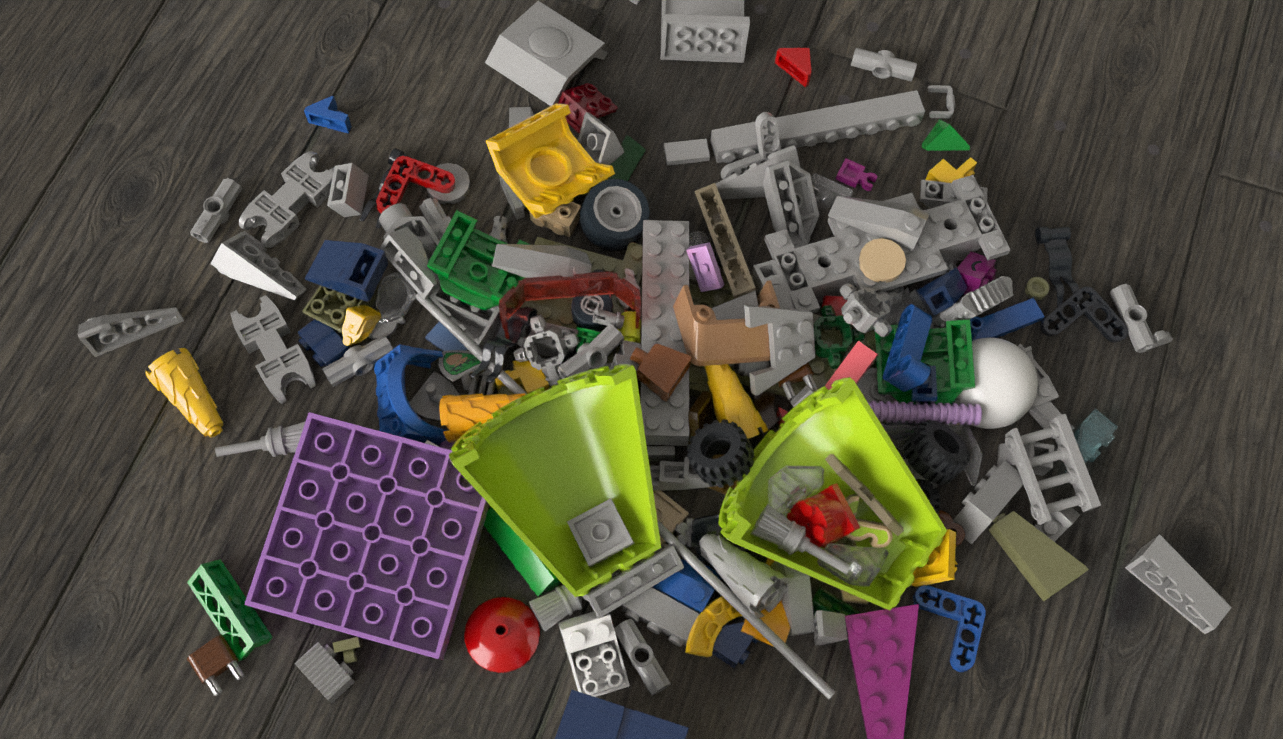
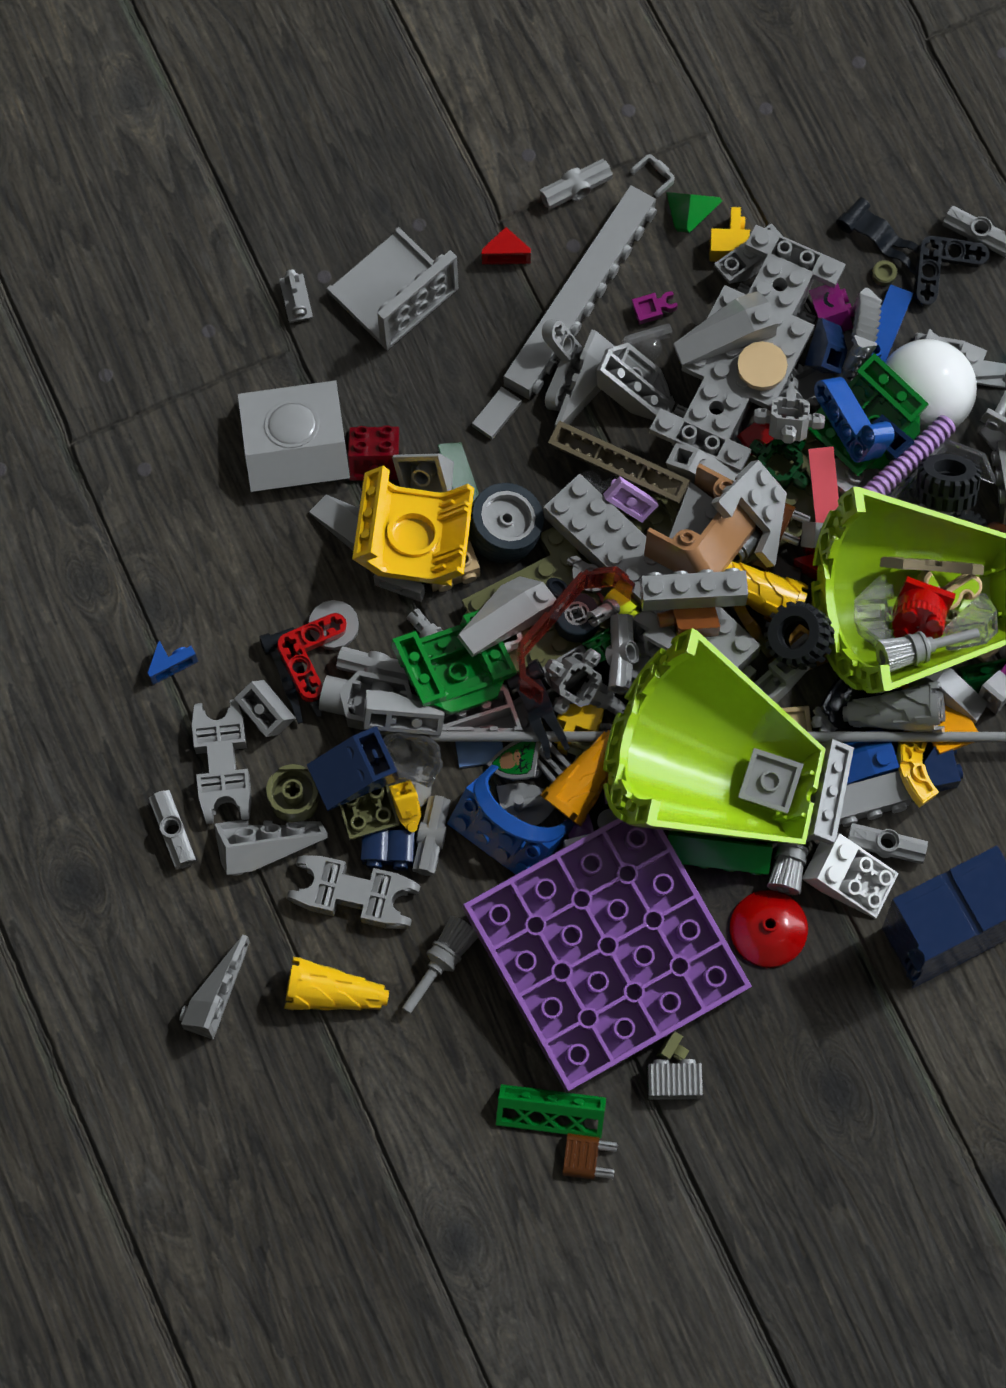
camera: 40 degrees left, 5 degrees up
none -> olive brick [266,764,320,822]
none -> light grey brick [640,568,748,611]

